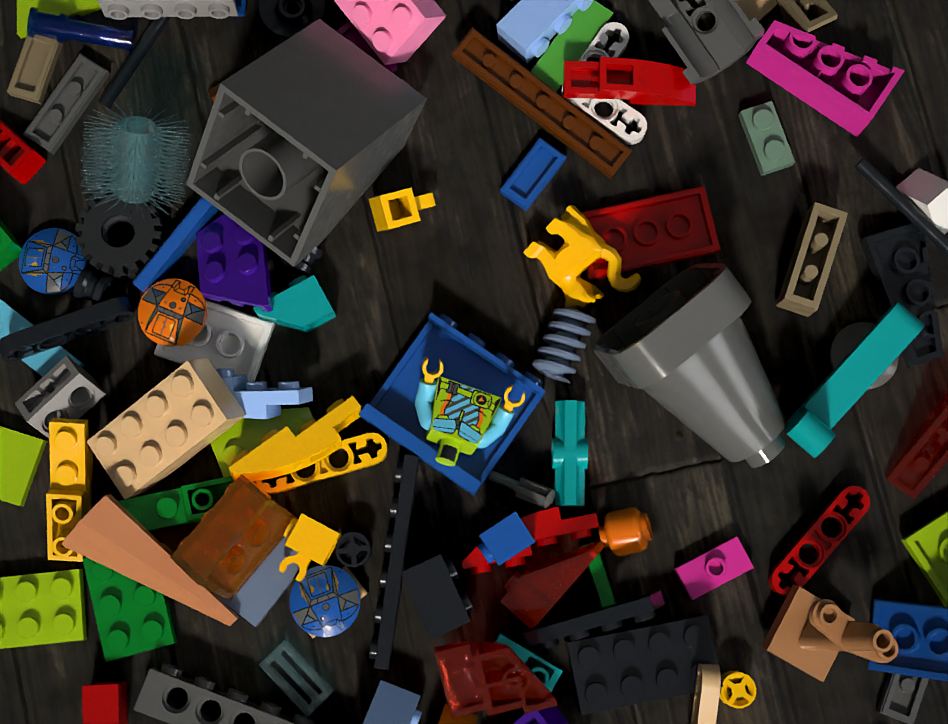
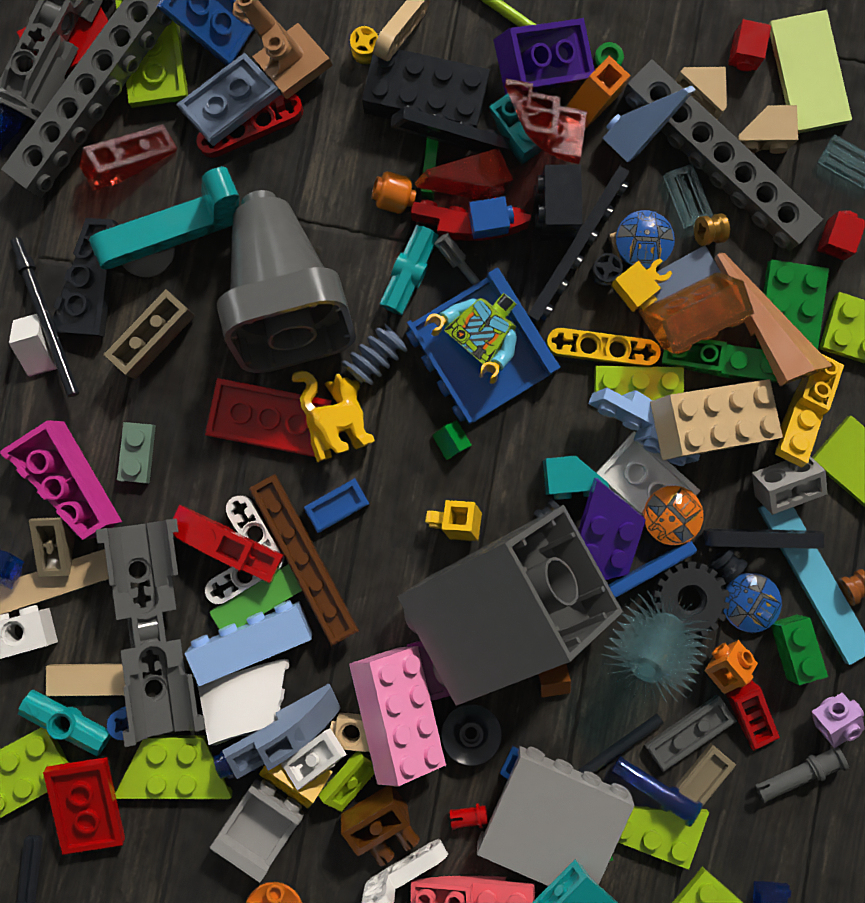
camera: 155 degrees left, 5 degrees up
yellow slope [228,396,361,482] -> none
dark pink plate [674,536,754,600] -> none
none -> sand blue tile [177,53,281,146]
none -> green slope [432,420,472,460]
none -> pearl gold wheel [694,213,730,246]
none -> orange brick [704,640,758,694]

